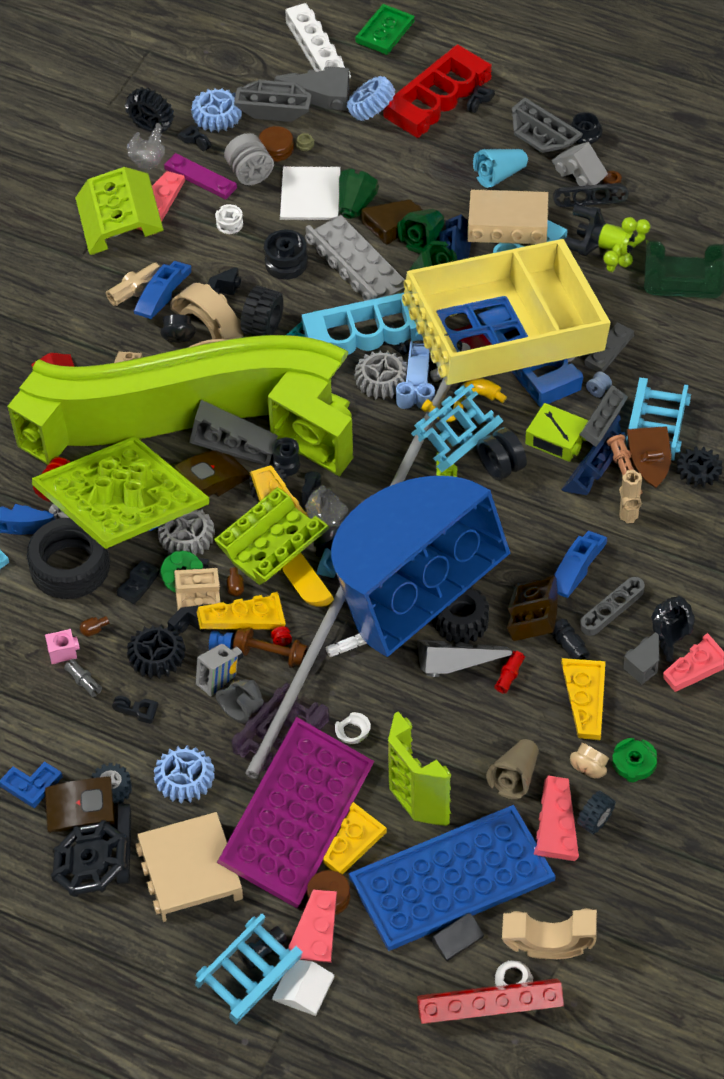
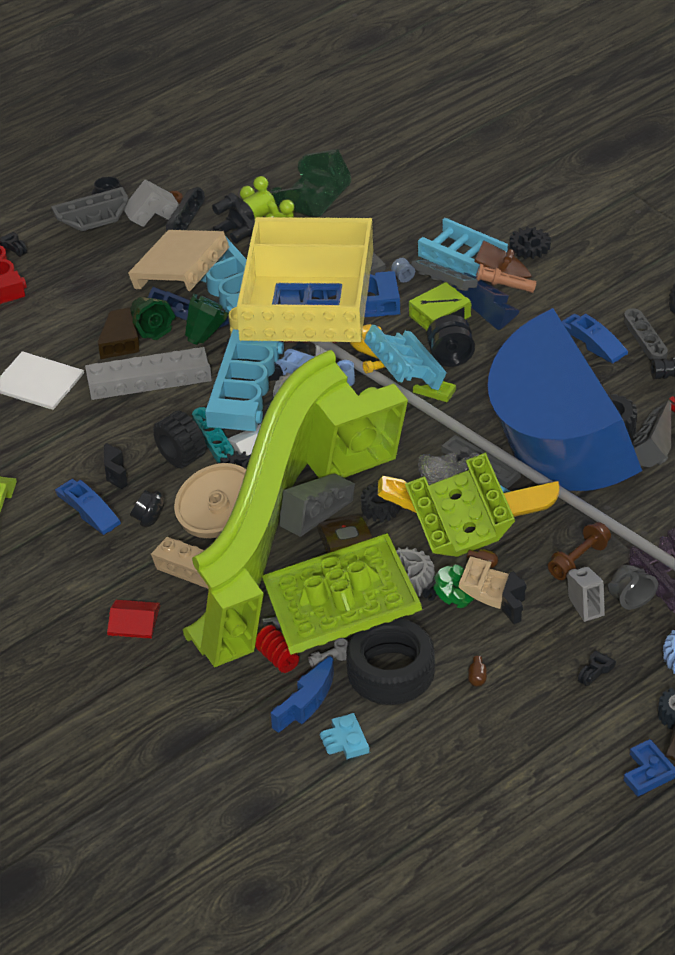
camera: 65 degrees left, 10 degrees down
bright pink brick [45,629,80,664] -> none
dark grey pin [64,659,102,697] -> none
tan piece [106,262,160,306] -> none
black slope [117,560,160,604] -> none
black gear [127,624,186,679] -> none
tan brick [171,283,243,340] -> none
yellow wing [197,592,286,629] -> none
blue wheel [209,630,234,650] -> none
white wheel [215,204,243,234] -> none
black wheel [264,229,308,280] -> none
red bush [271,626,292,646] -> none
black wheel [272,437,300,476] -> none
black piece [302,471,321,509] -> none
white axle [326,634,367,657] -> none
dark green cone [339,168,379,219] -> none
medium azure cone [473,149,528,188] -> none
dark brown slope [507,575,558,641] -> none
tan piece [619,470,642,523] -> none

